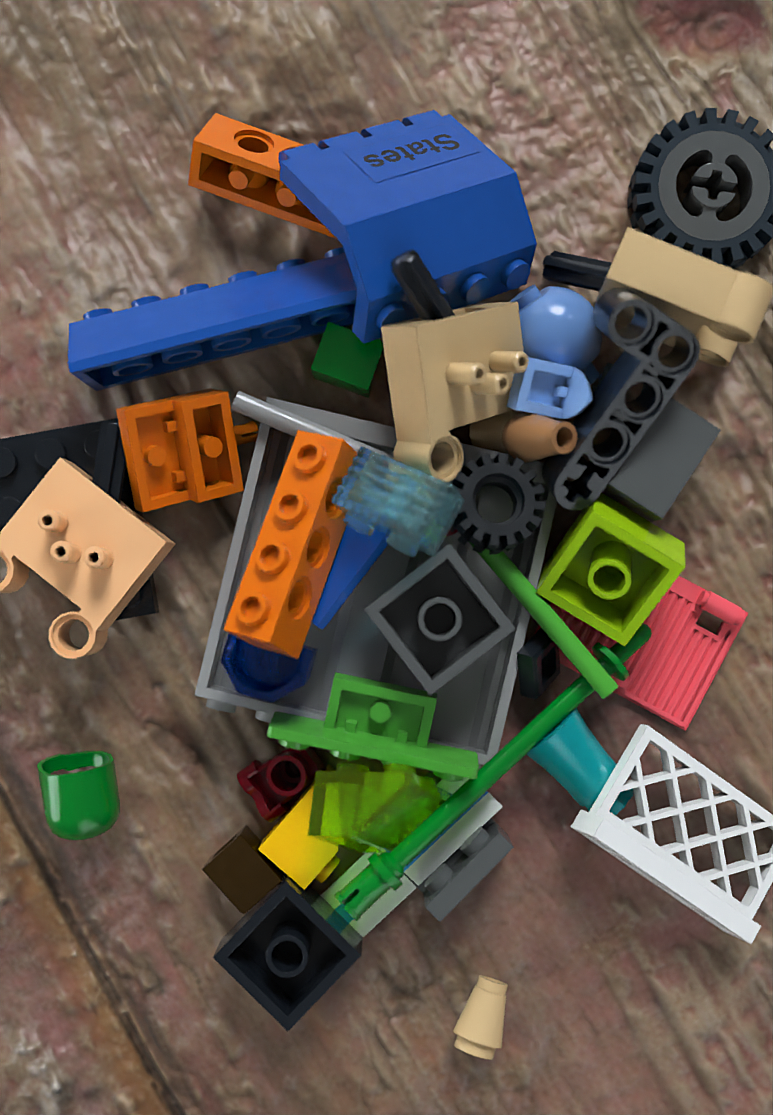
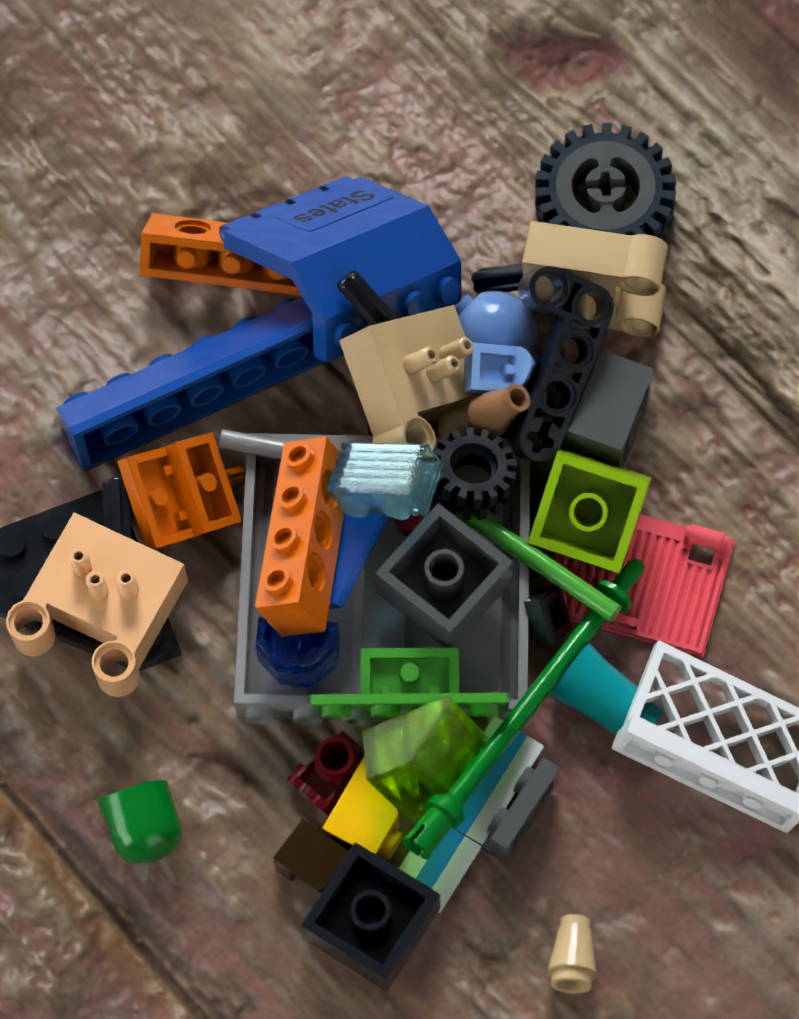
camera: 15 degrees left, 20 degrees down
green panel [311,322,384,398] -> none

